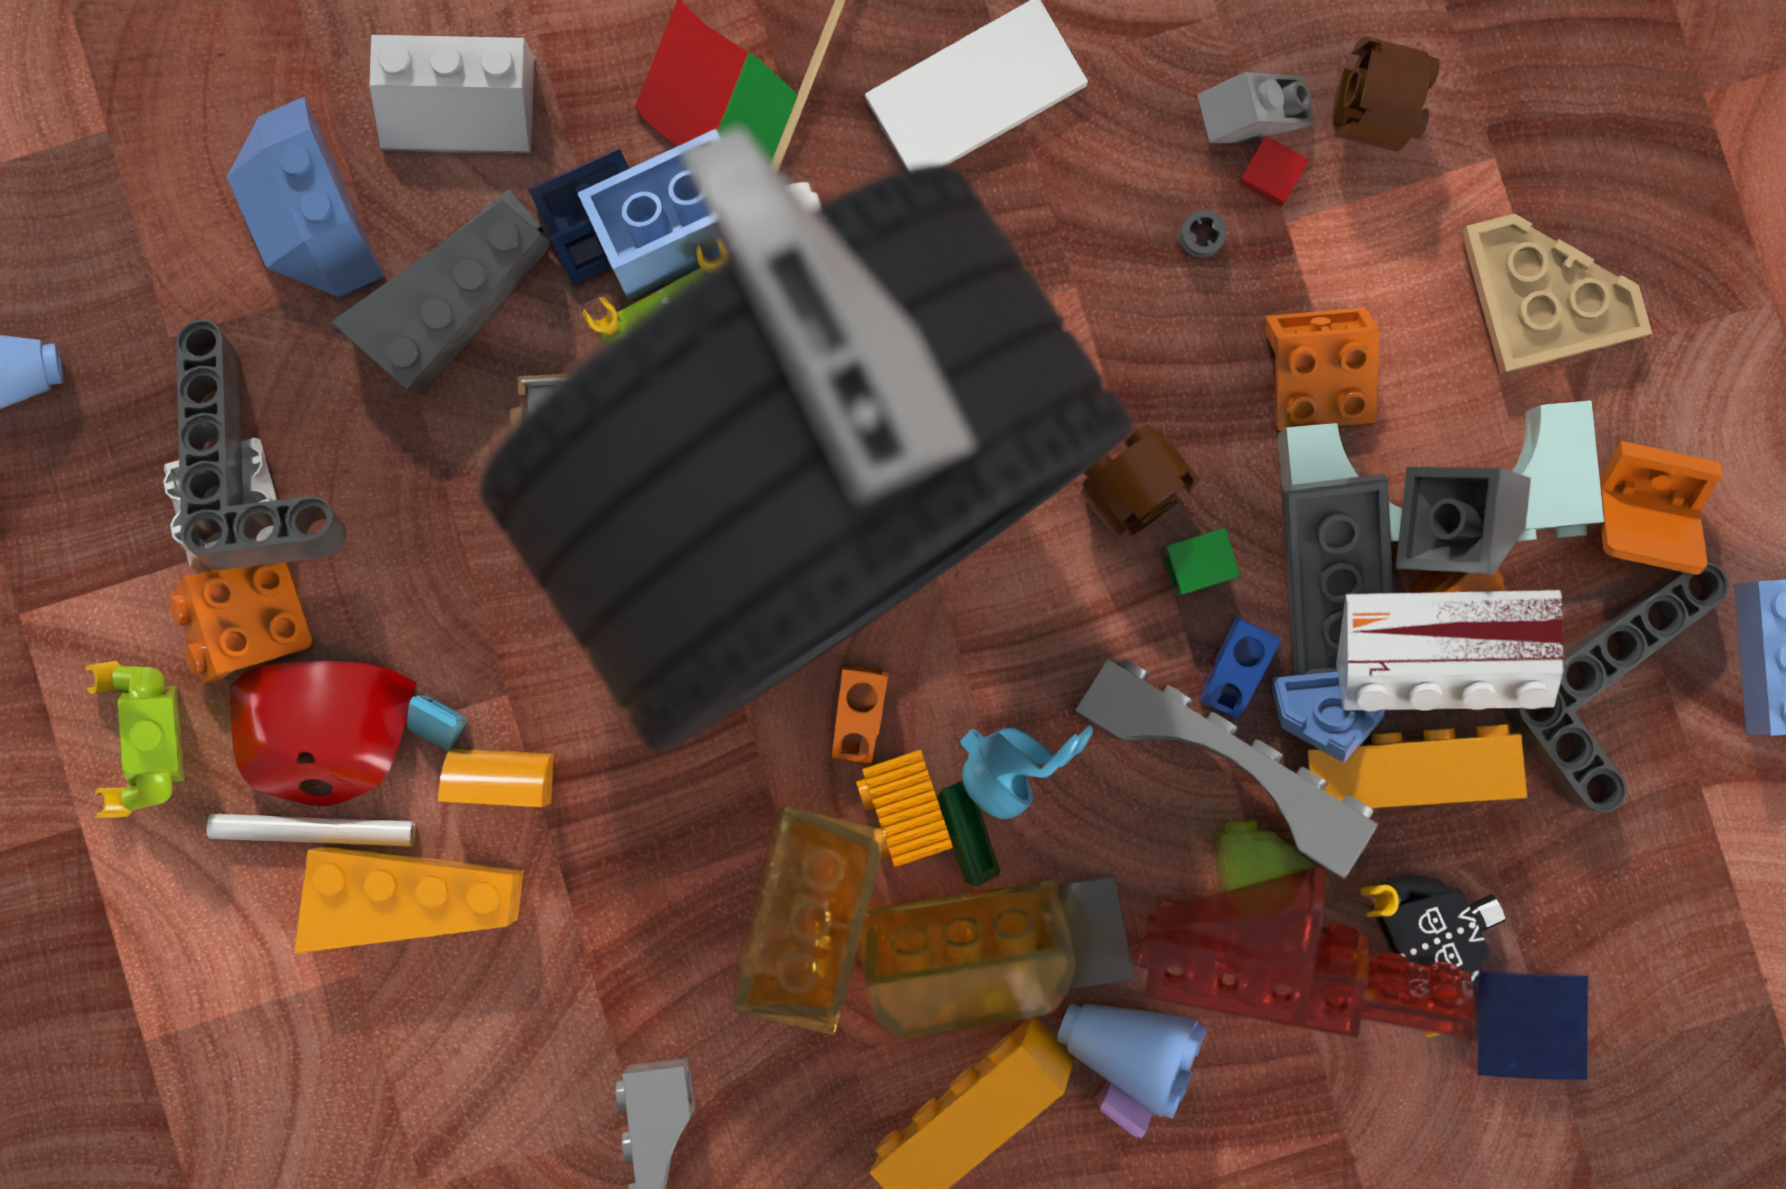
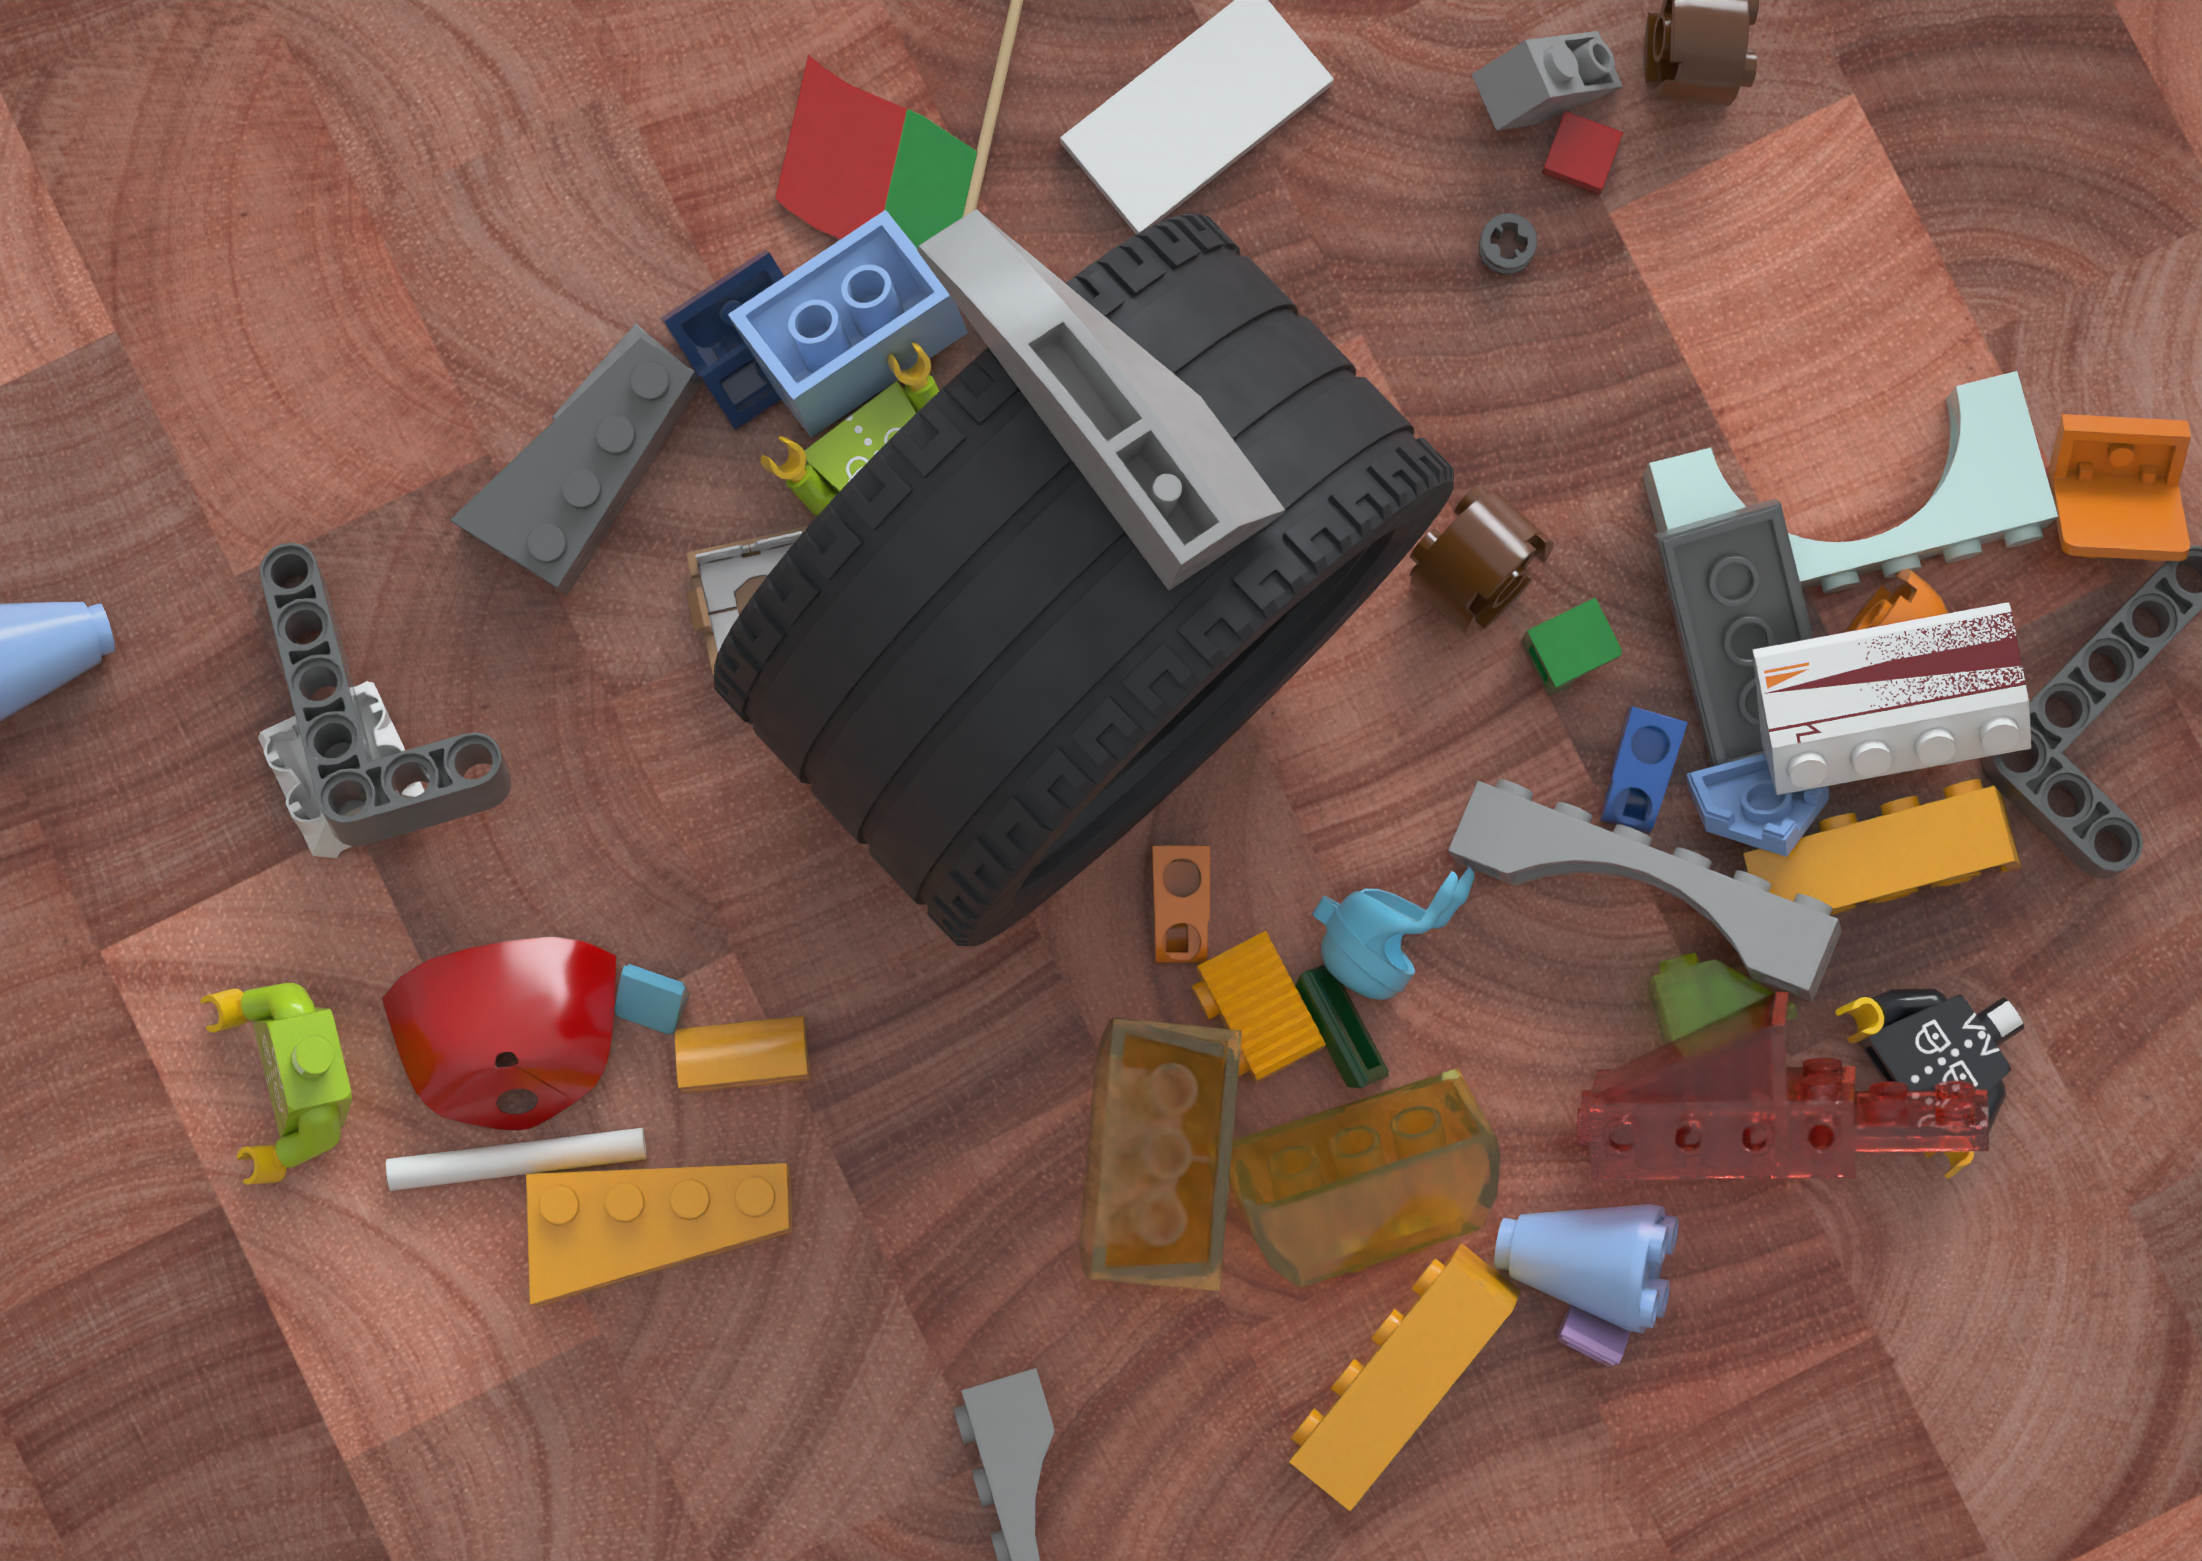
camera: 15 degrees left, 5 degrees down
orange bracket [169,562,312,685] -> none
medium blue wedge [227,97,386,299] -> none
white slope [370,35,534,154] -> none
dark grey slope [1034,873,1135,993] -> none
orange bracket [1265,307,1380,431] -> none
dark grey slope [1395,467,1531,574] -> none
tan plate [1461,214,1652,374] -> none
clear blue slope [1478,970,1589,1080] -> none

